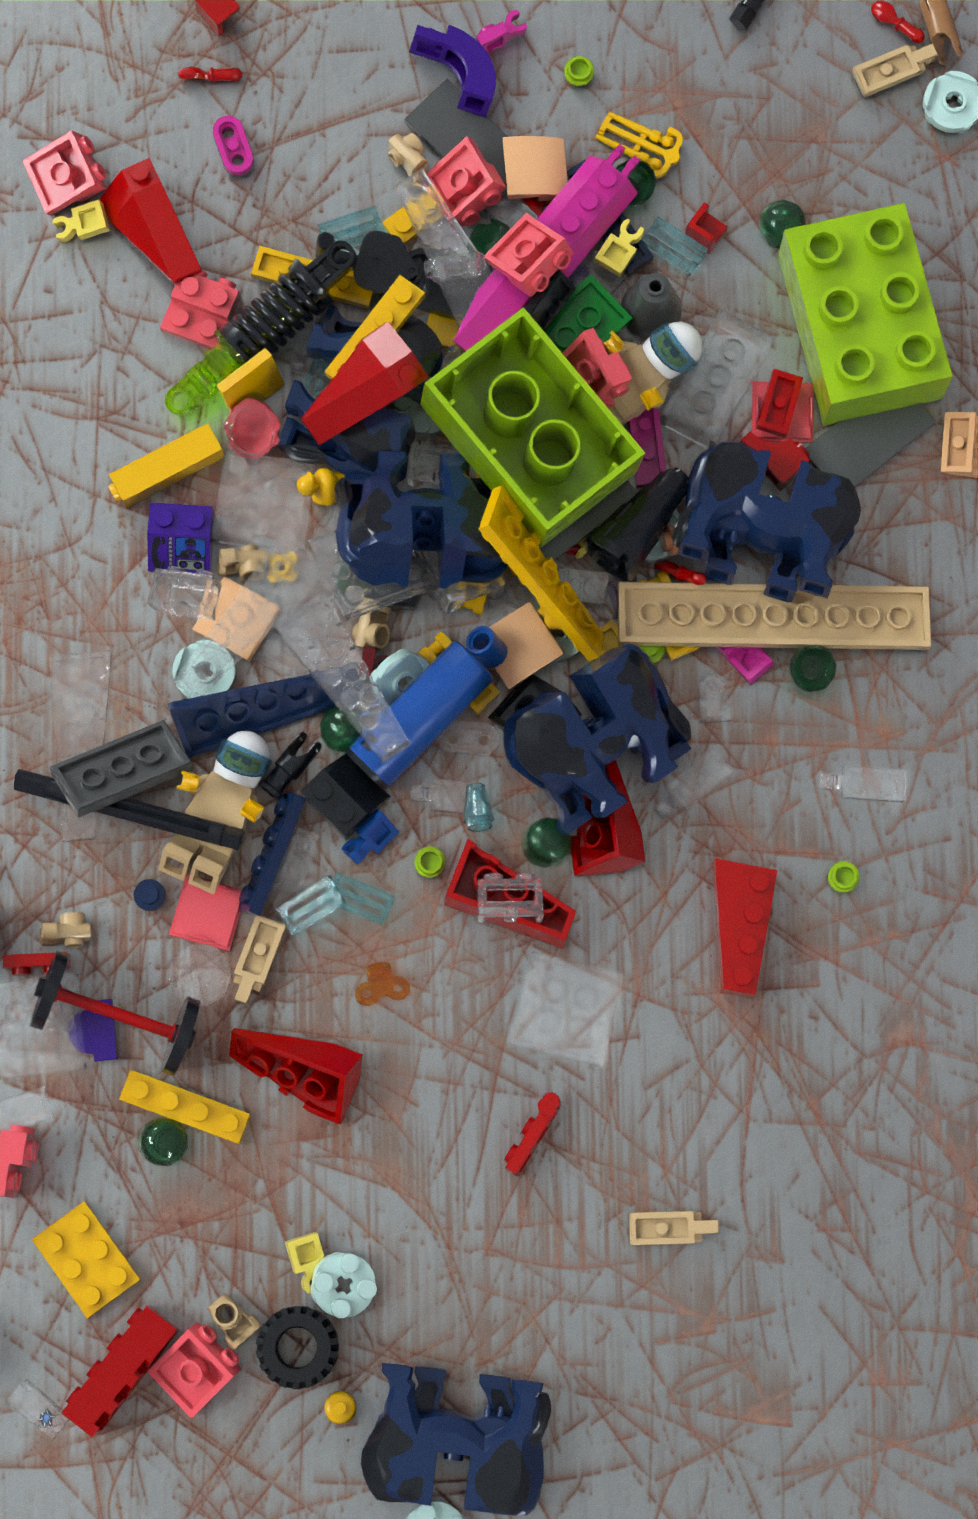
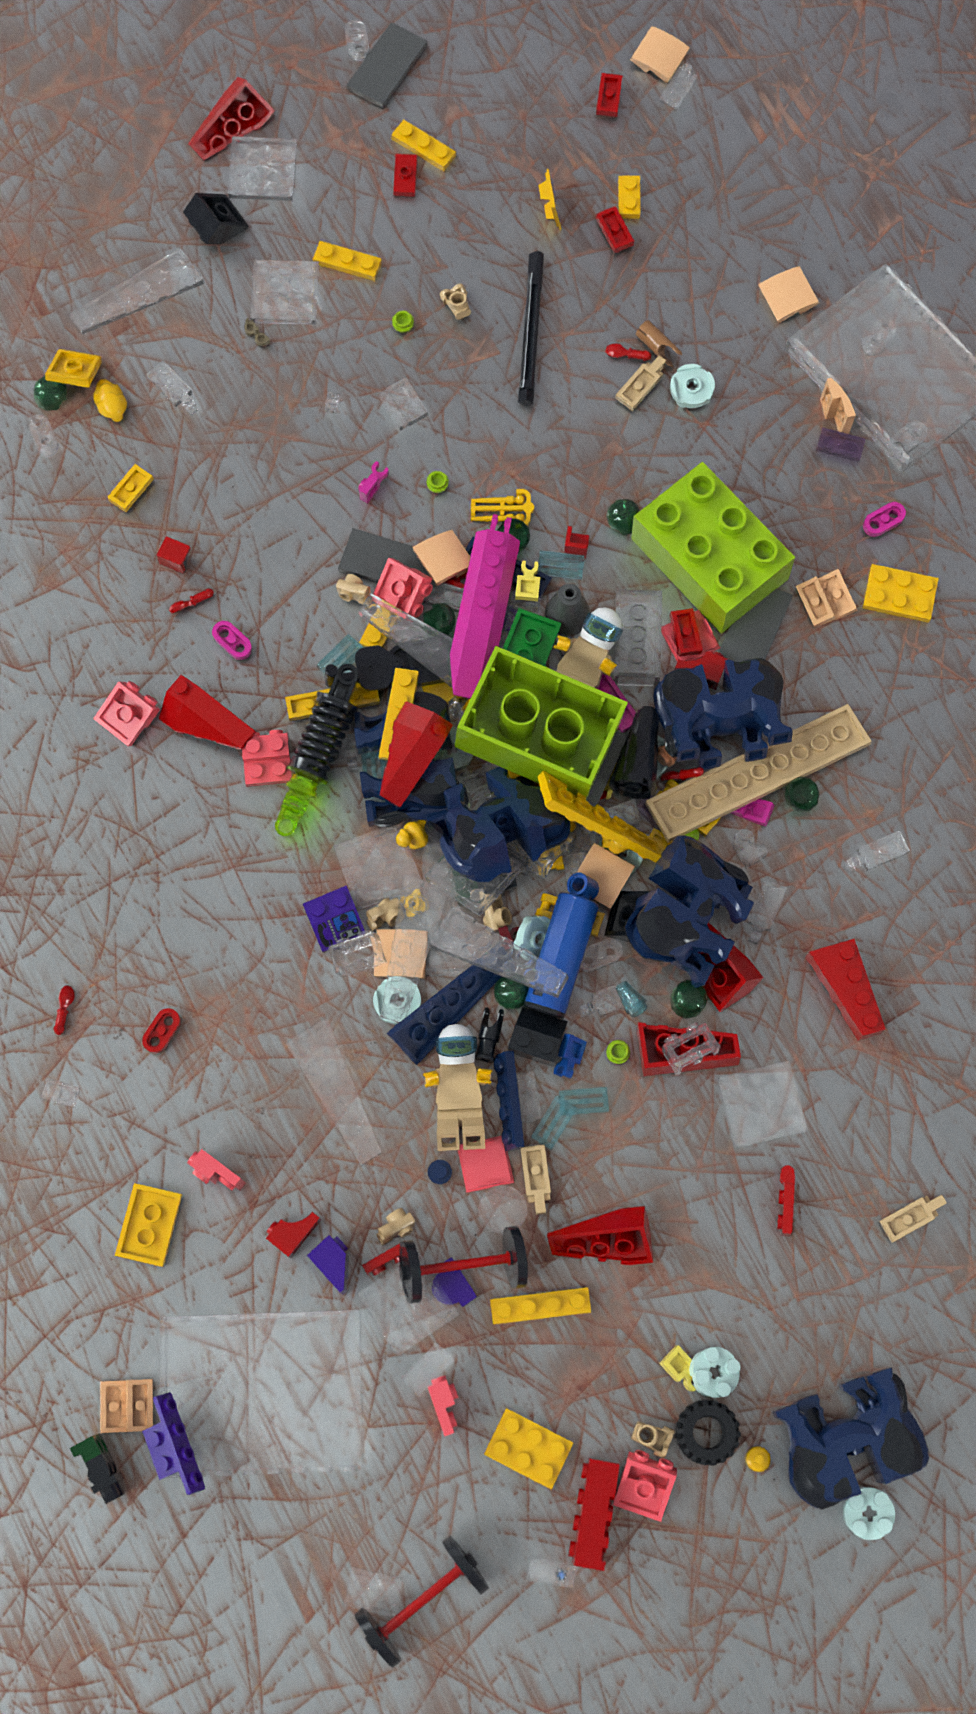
camera: 25 degrees left, 5 degrees down
black piece [14,769,245,850] -> none
dark grey tile [50,720,193,818] -> none
light yellow plate [52,199,110,242] -> none
yellow brick [108,423,225,508] -> none
clear green hair [137,1117,188,1166] -> none
yellow tile [217,348,285,412] -> none
clear hair [223,398,281,460] -> none
clear orange piece [355,962,410,1006] -> none
dark purple arch [409,25,496,118] -> none
clear plate [424,252,487,283] -> none
coral plate [483,213,574,297] -> none
black plate [525,269,576,332] -> none
coral plate [562,328,632,409] -> none
lime plate [828,861,860,893] -> none

